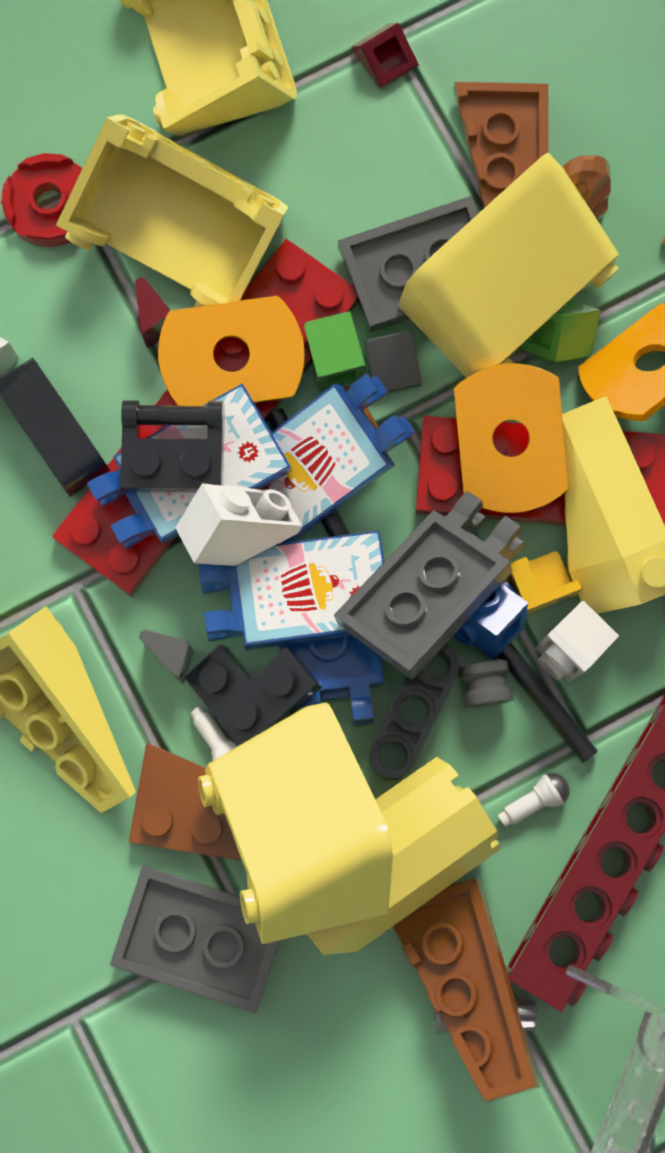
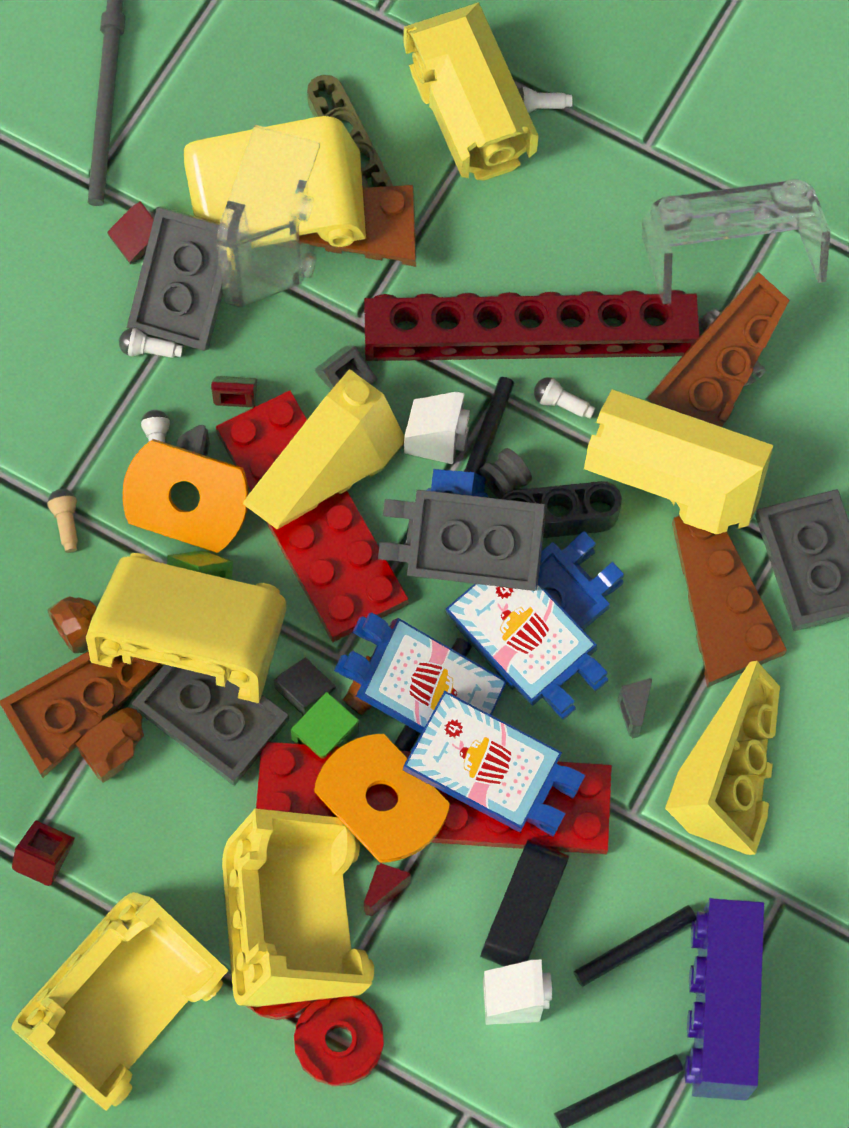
camera: 125 degrees left, 10 degrees down
black plate [120,400,225,493] -> none
white slope [175,484,303,566] -> none
black plate [184,644,322,746] -> none
white piece [190,706,238,761] -> none
light yellow windscreen [198,703,393,944] -> none
light orange piece [454,363,569,513] -> none
yellow panel [506,551,582,615] -> none
none -> dark orange rock [76,707,144,783]

